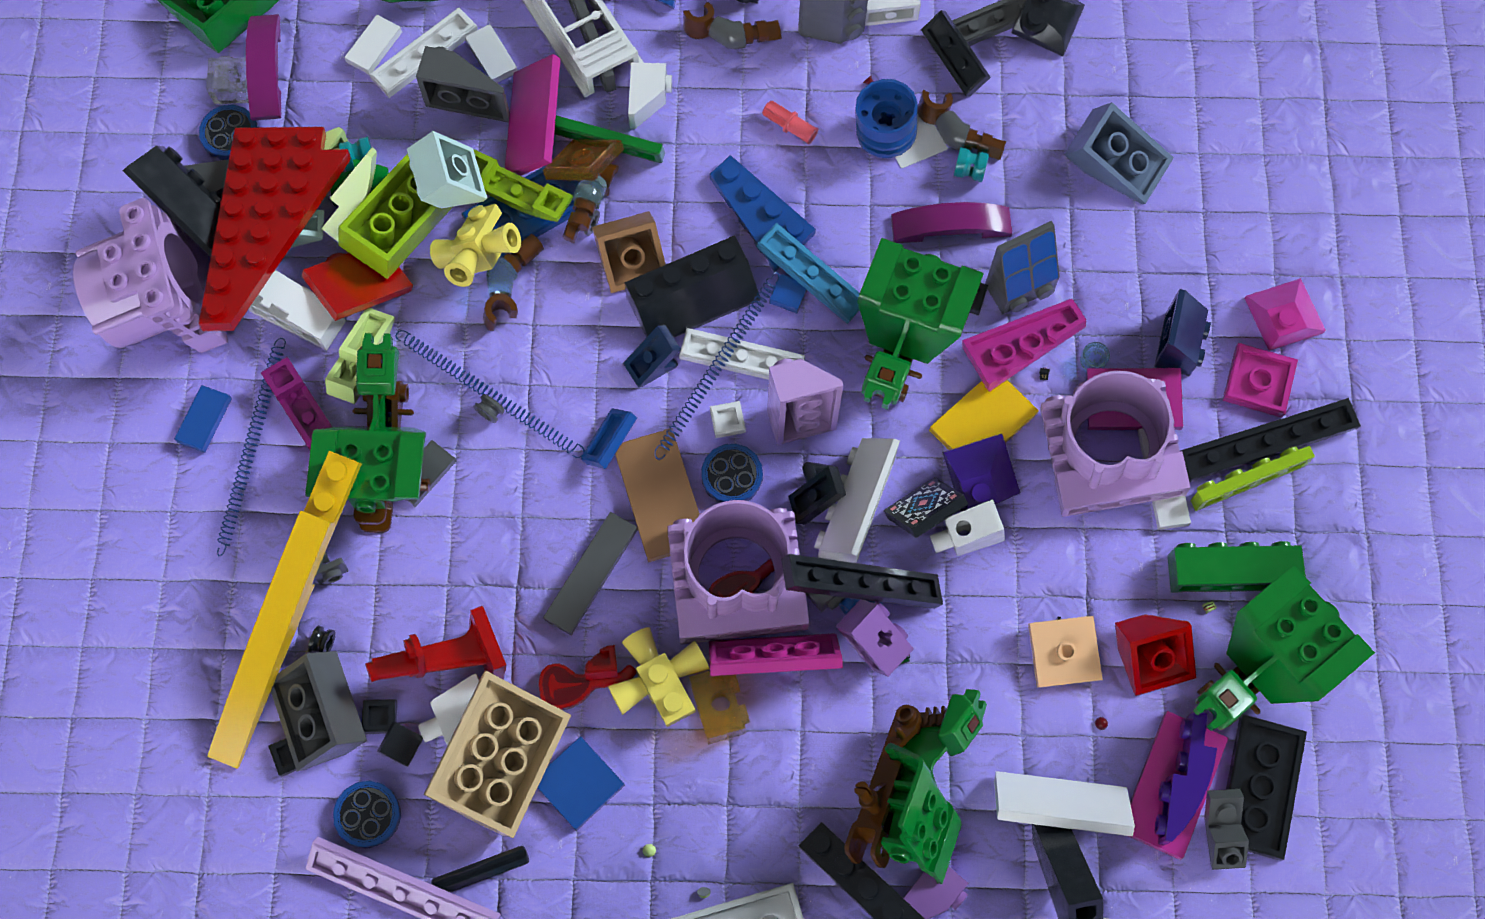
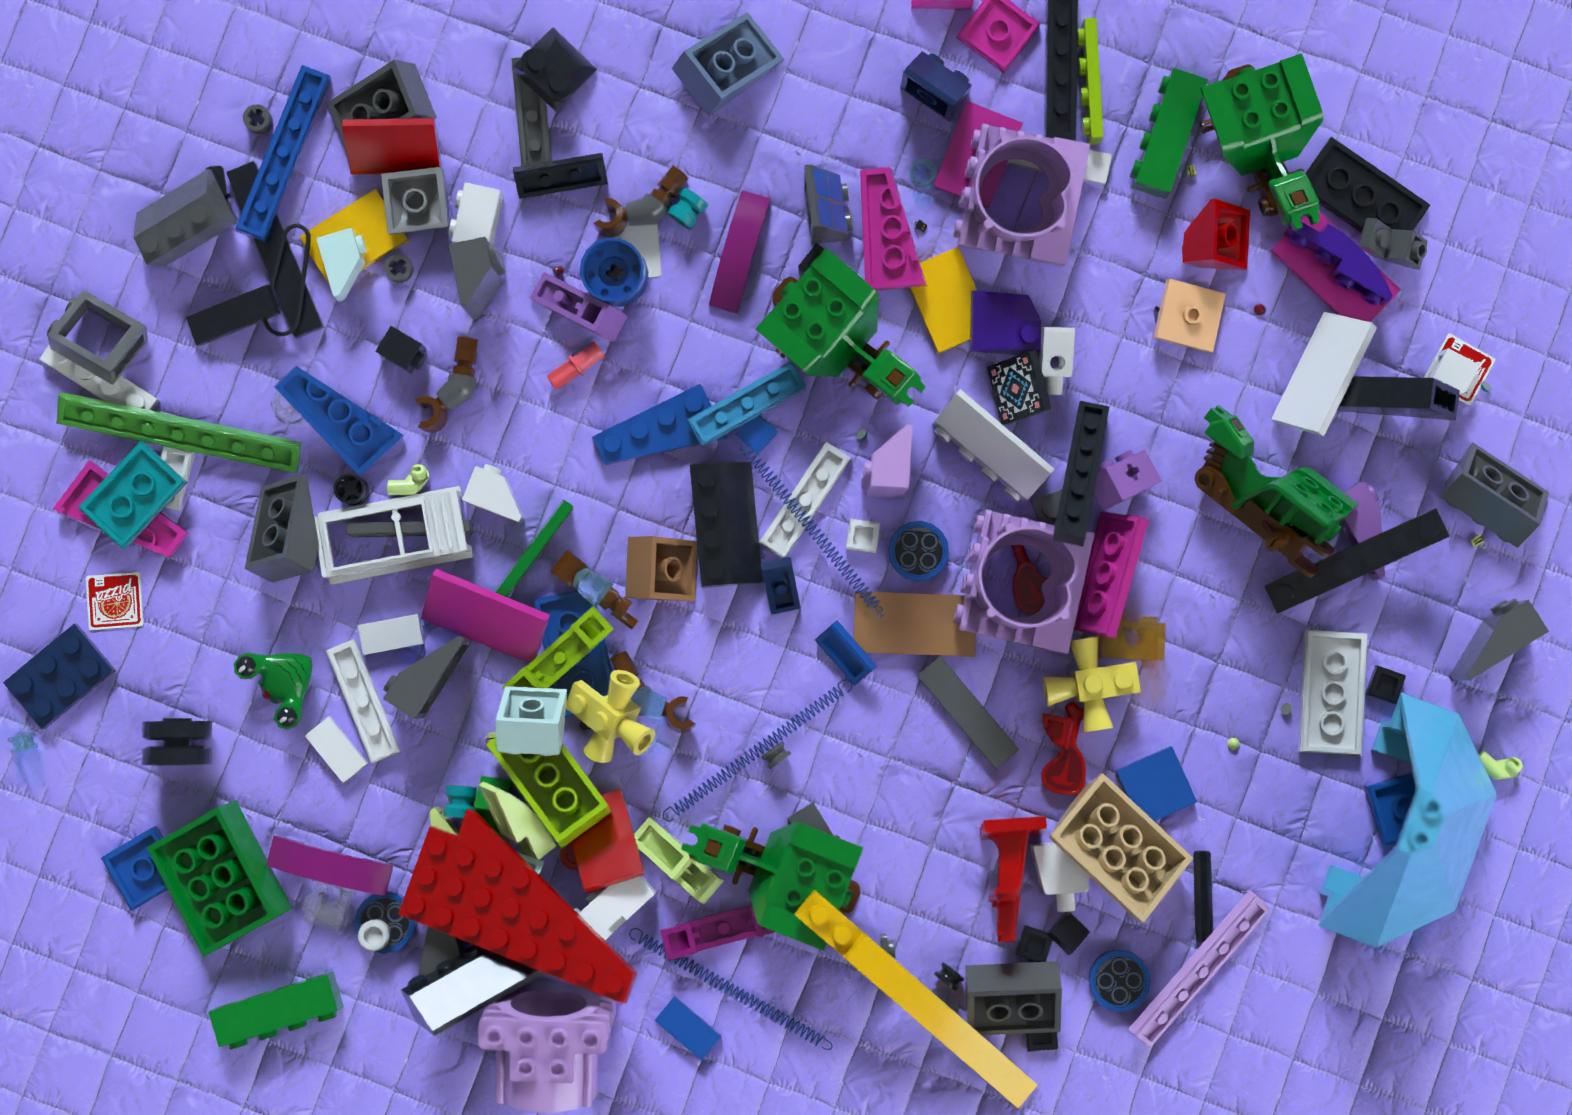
camera: 70 degrees left, 15 degrees up
clear orange tile [543,140,624,181] -> none
black plate [788,462,846,525] -> none
none -> green brick [208,971,344,1050]
none -> white tile [358,919,391,951]
none -> yellowish green arm [387,464,429,495]
none -> medium lavender slope [530,272,628,343]

